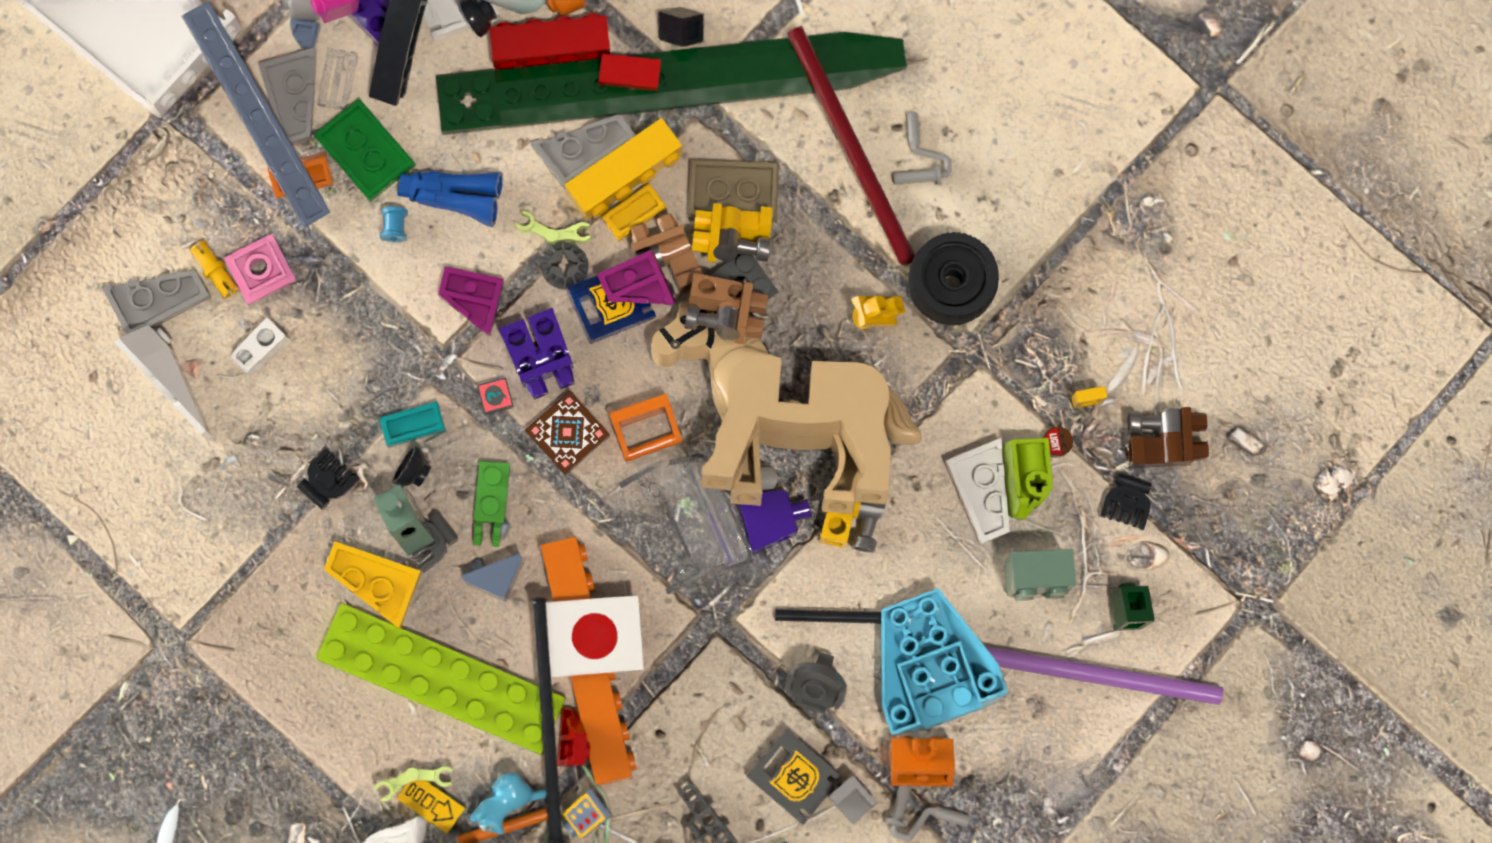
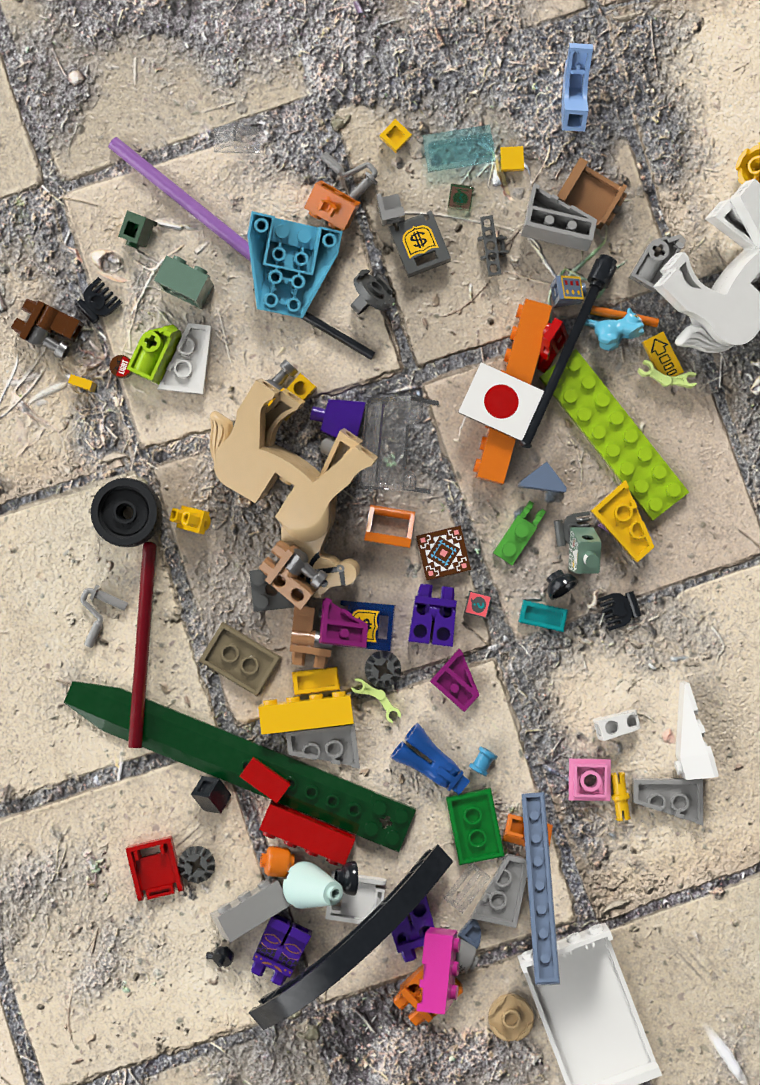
camera: 145 degrees left, 10 degrees up
yellow hips [692,203,773,263] -> none

